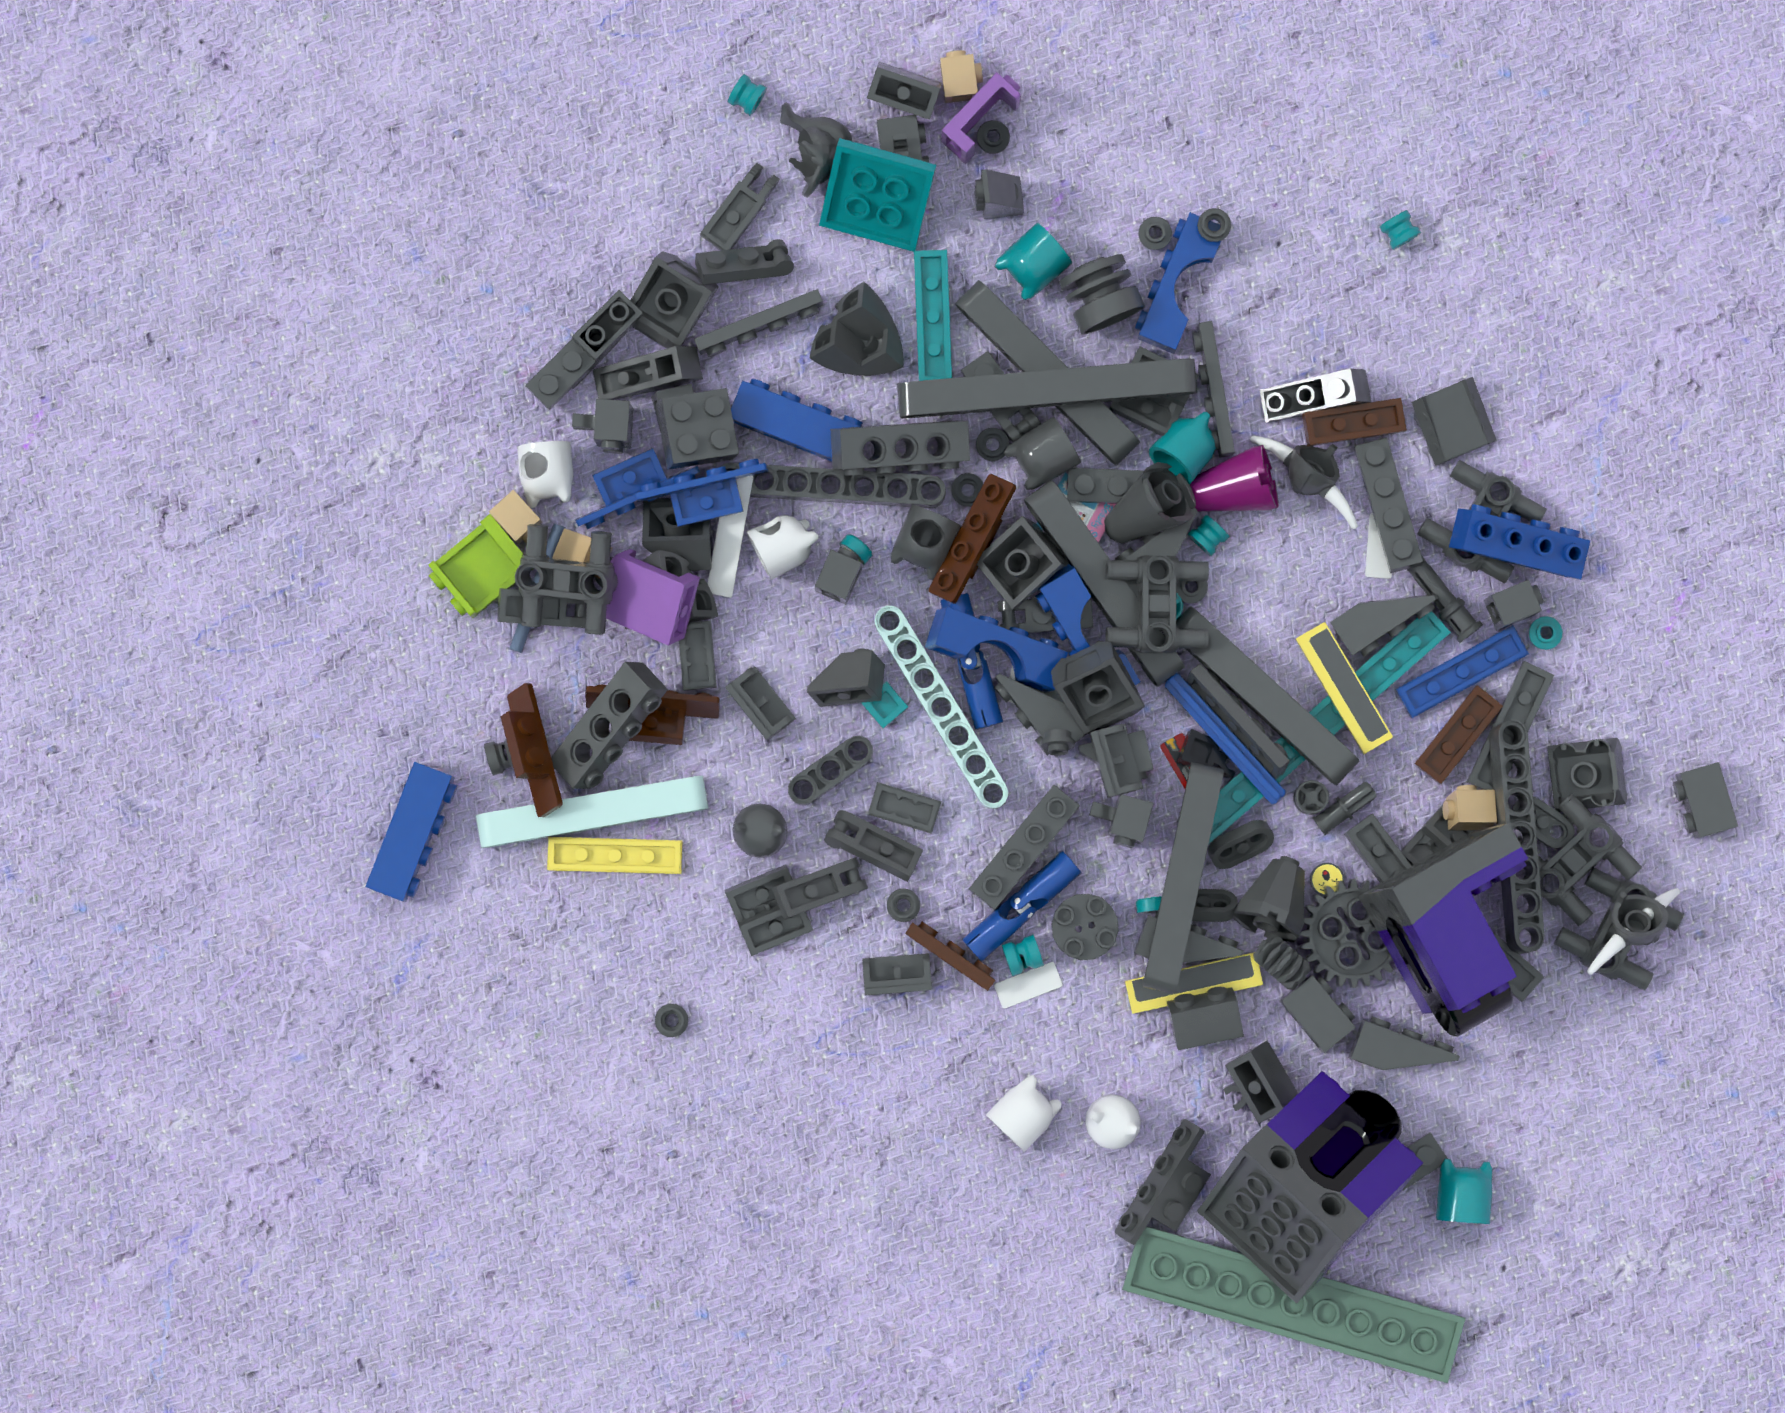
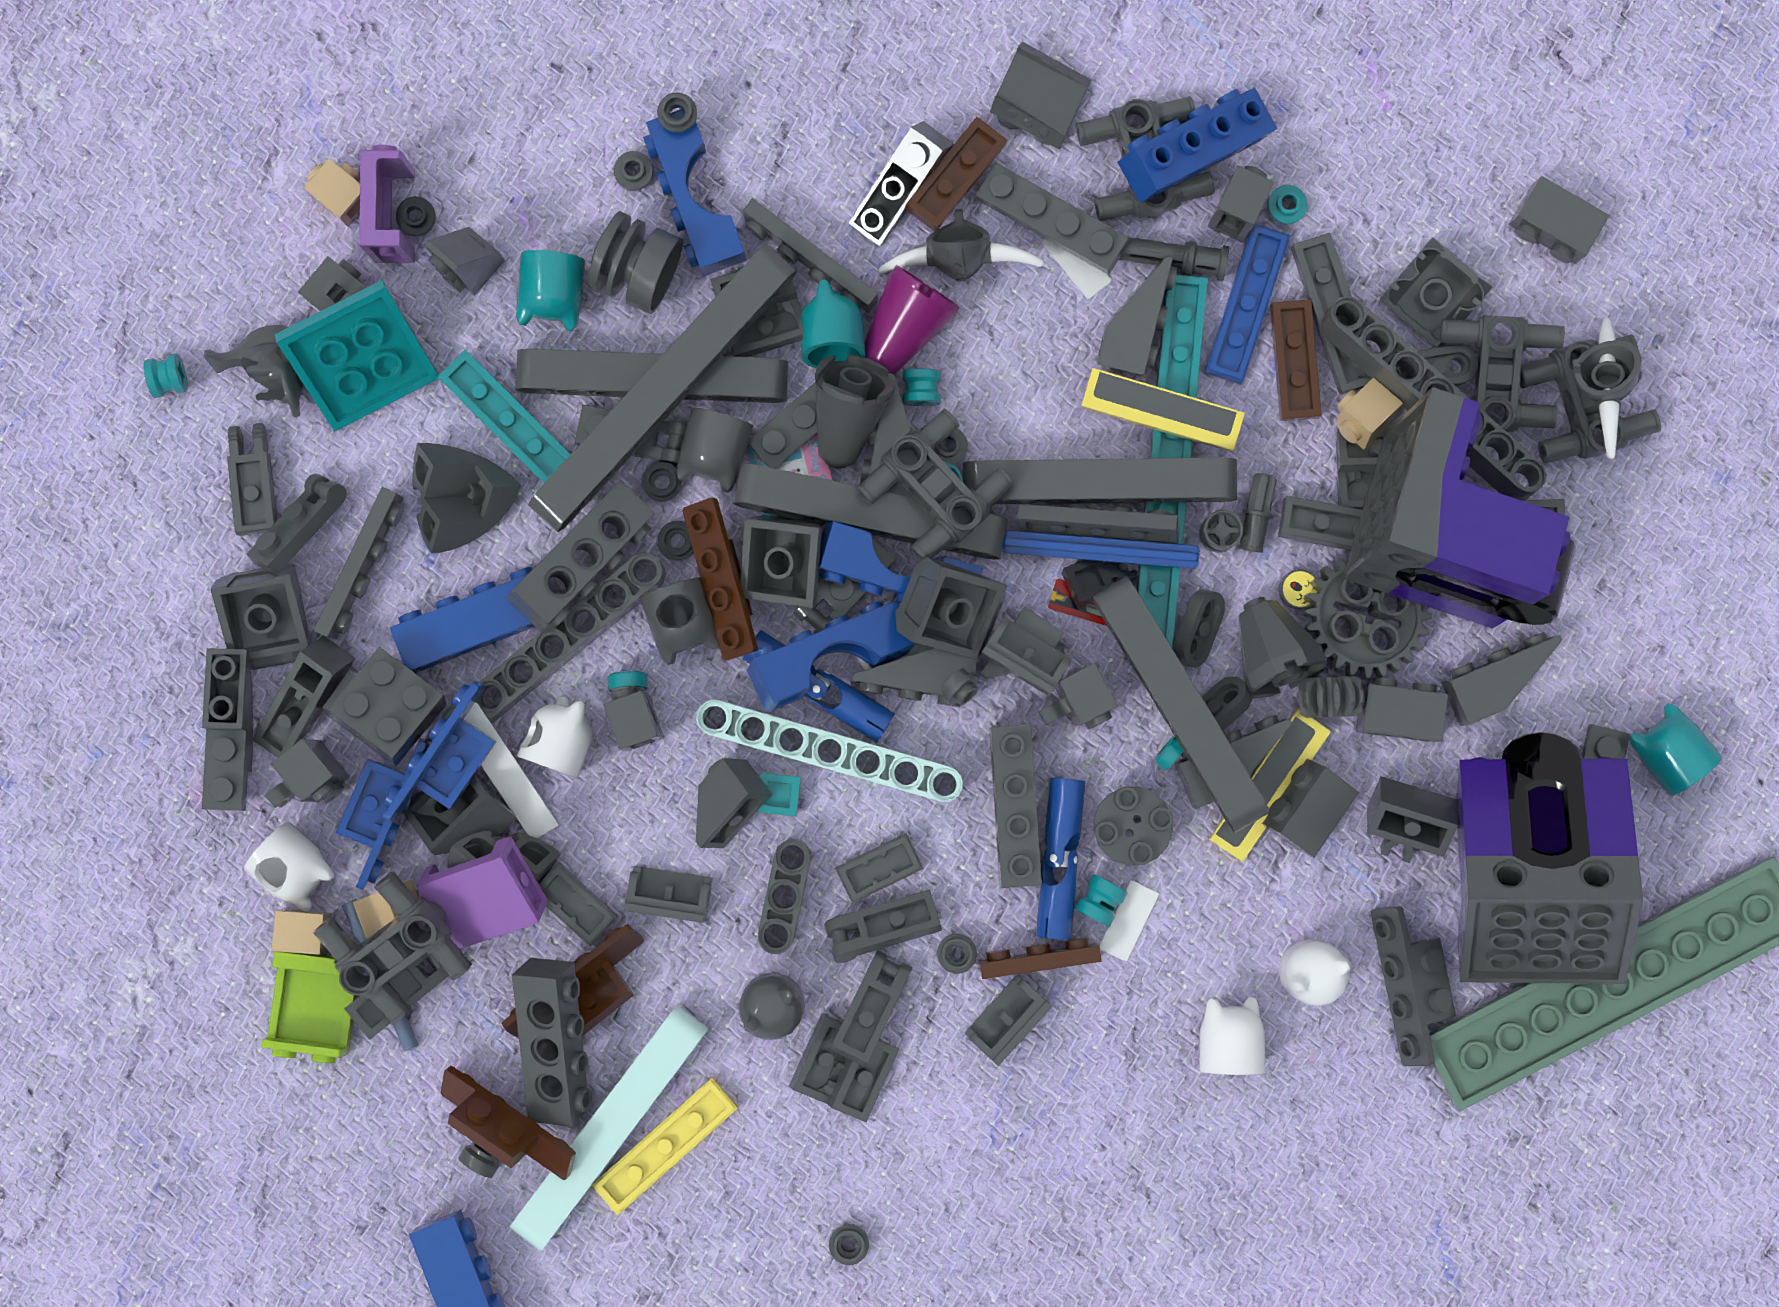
camera: 50 degrees left, 0 degrees up
dark grey brick [867,62,942,120] -> none

